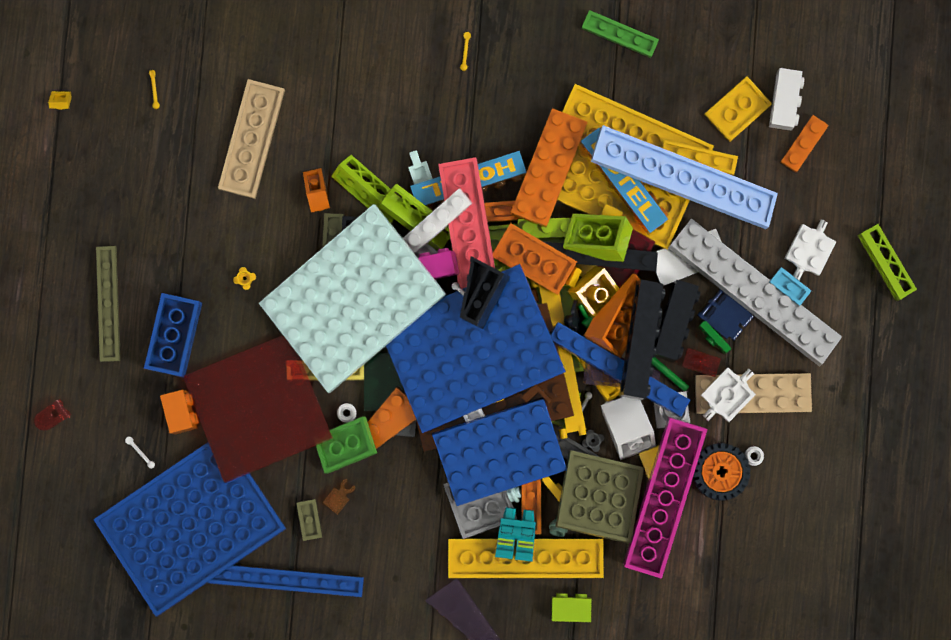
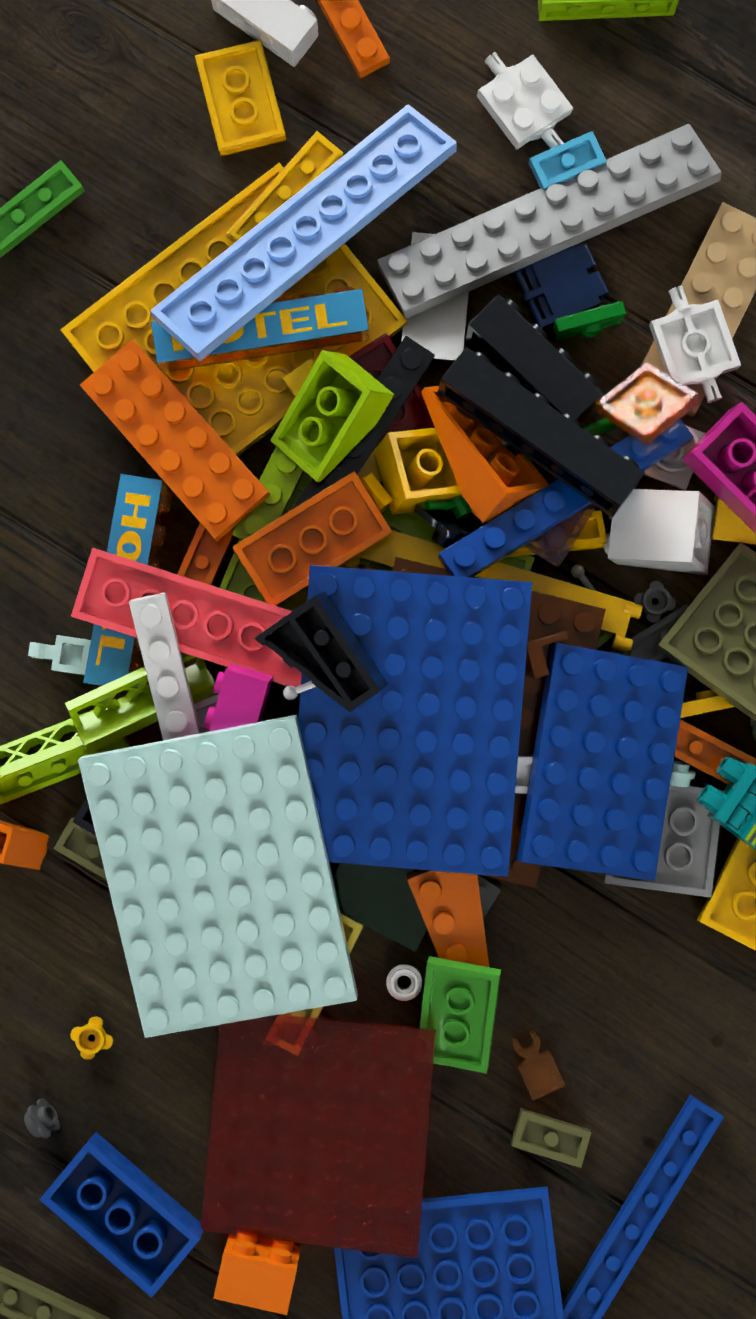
camera: 60 degrees left, 0 degrees up
clear red hips [682,348,721,377] -> none
none -> dark grey plate [24,1098,60,1139]
none -> clear orange plate [596,363,699,445]

